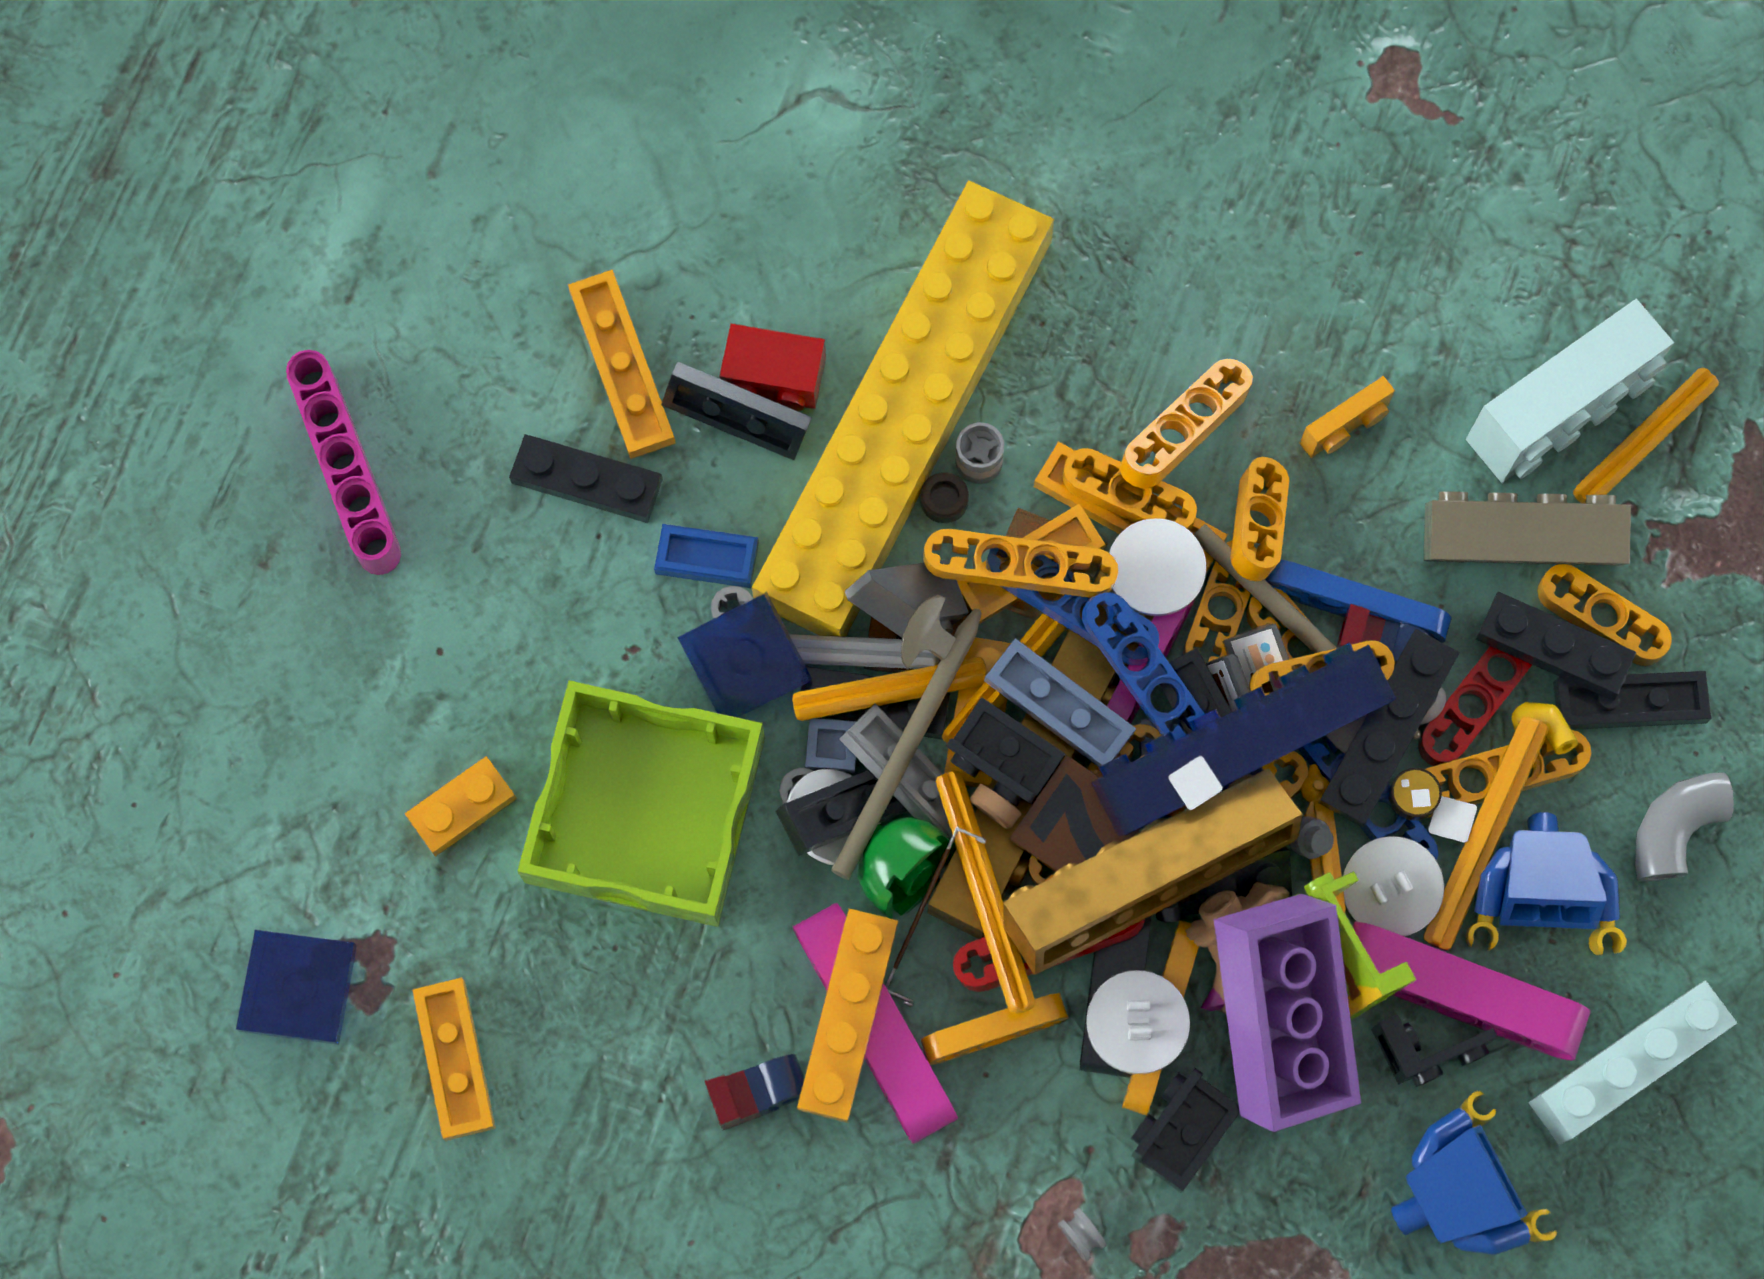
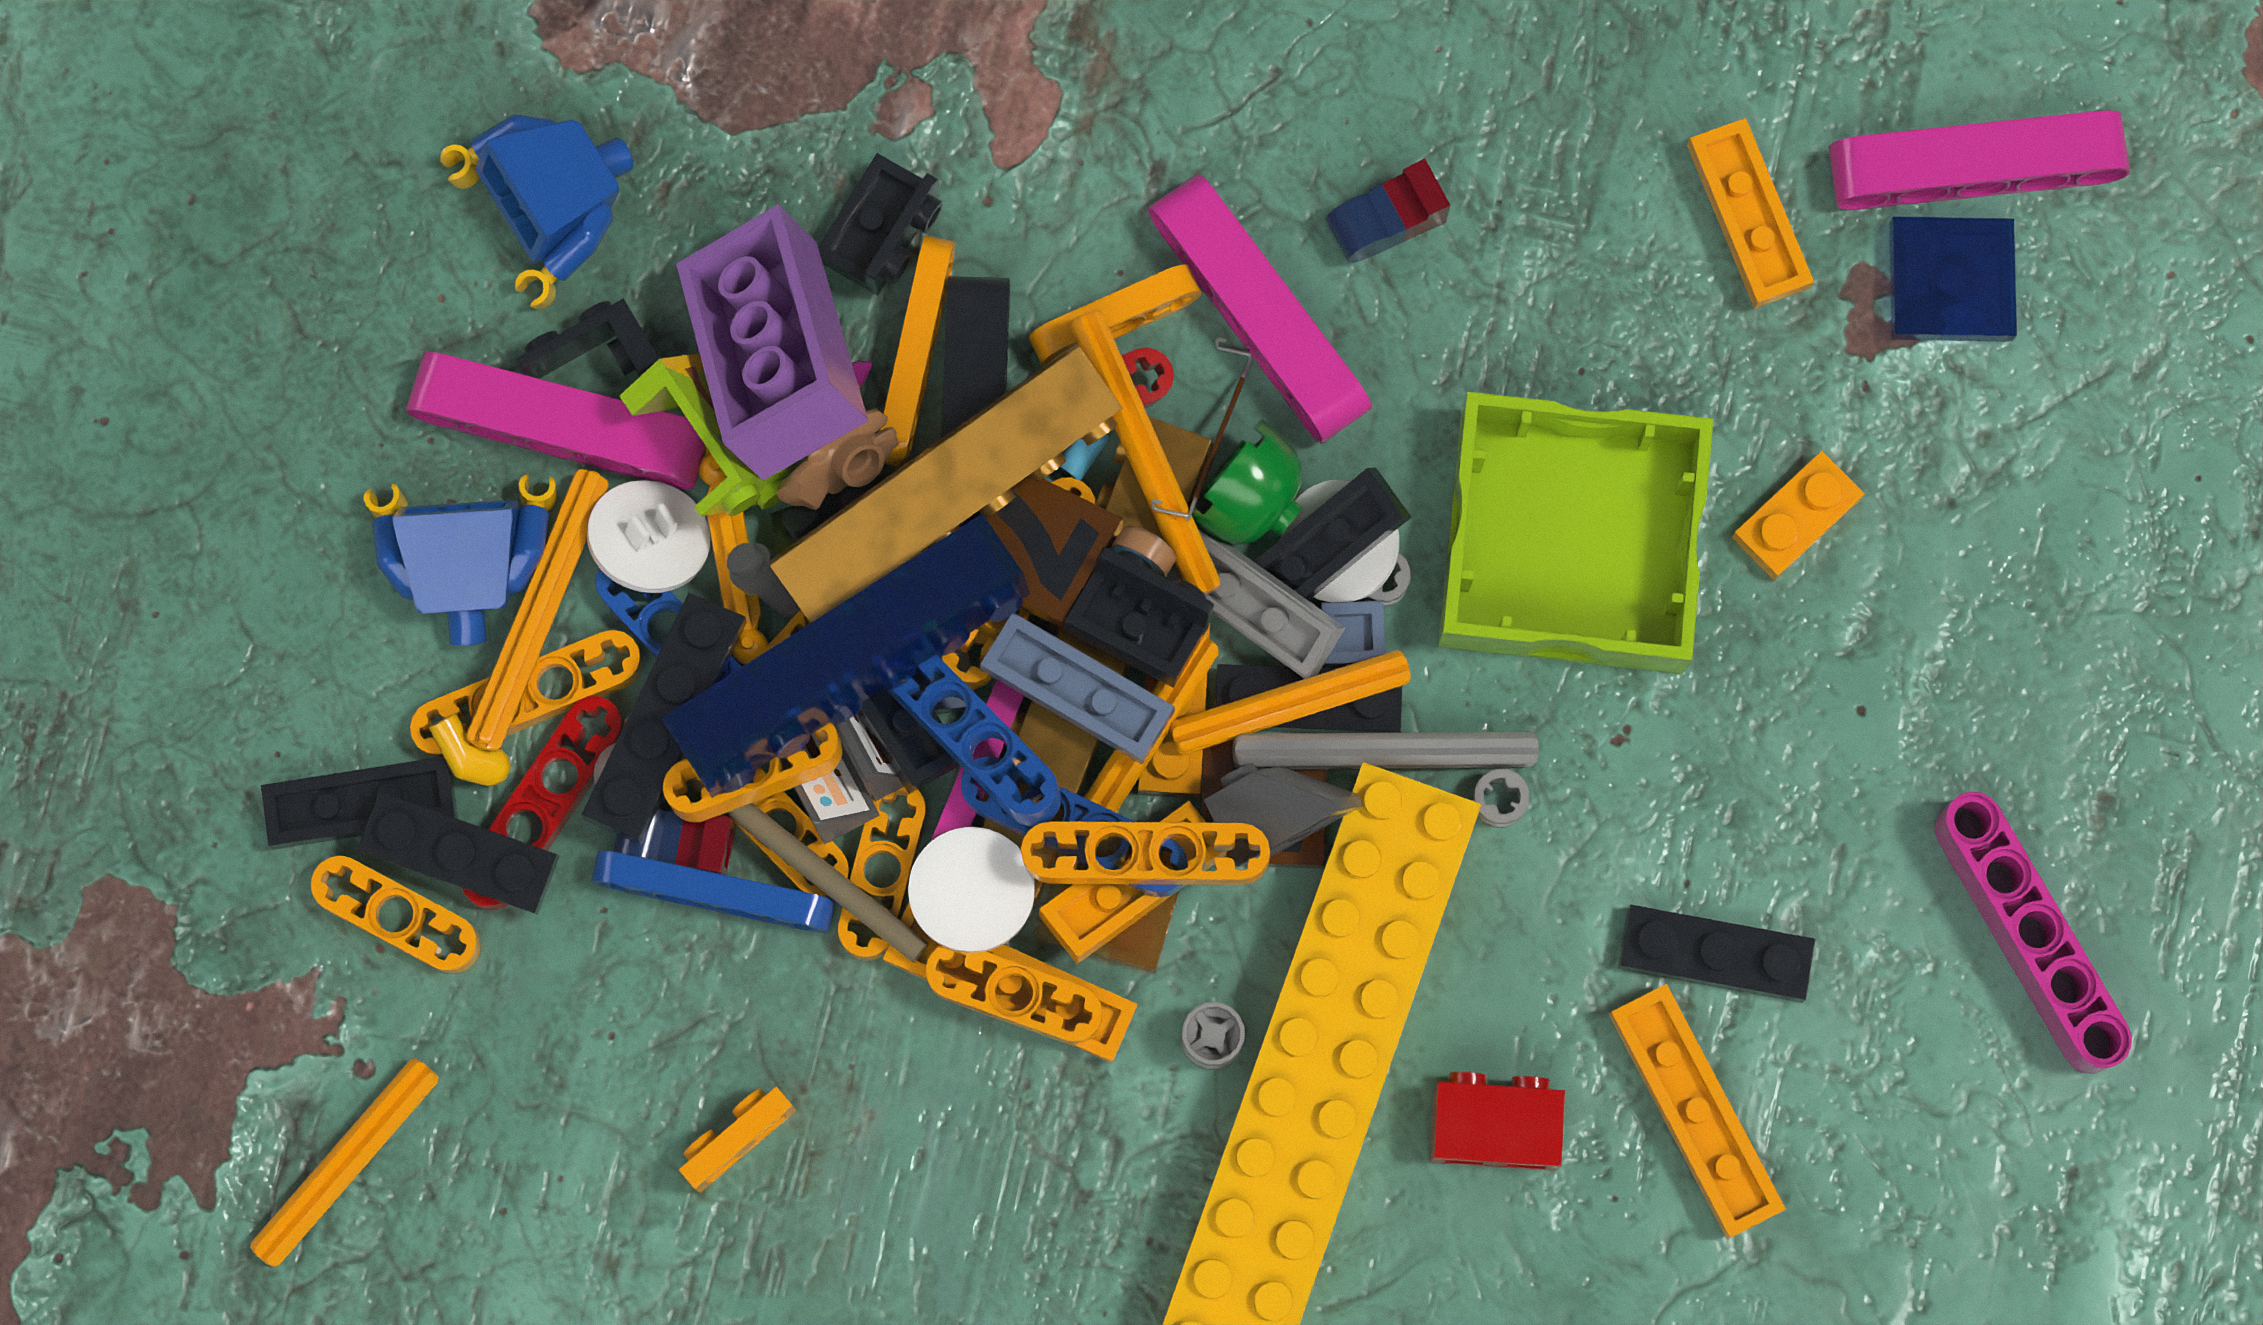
camera: 170 degrees right, 5 degrees up
blue tile [654,524,759,588] -> none
black plate [661,361,812,460] -> none
clear blue tile [677,591,812,718] -> none
light orange plate [797,908,898,1123] -> none
dark tan piece [831,595,982,880] -> none
dark brown tile [920,472,969,523] -> none
light grey bush [1058,1208,1107,1261] -> none
white piece [1086,970,1190,1074] -> none
light orange beam [1120,359,1253,489] -> none
white sticker [1169,756,1222,810] -> none
light orange beam [1230,457,1289,581] -> none
tile [1389,768,1442,821] -> none
dark tan brick [1424,491,1631,566] -> none
white sticker [1429,796,1477,843] -> none
light aqua brick [1466,298,1674,483] -> none
light aqua brick [1528,980,1737,1145] -> none
light grey cylinder [1635,772,1734,881] -> none
none -> dark pink beam [1828,110,2130,210]

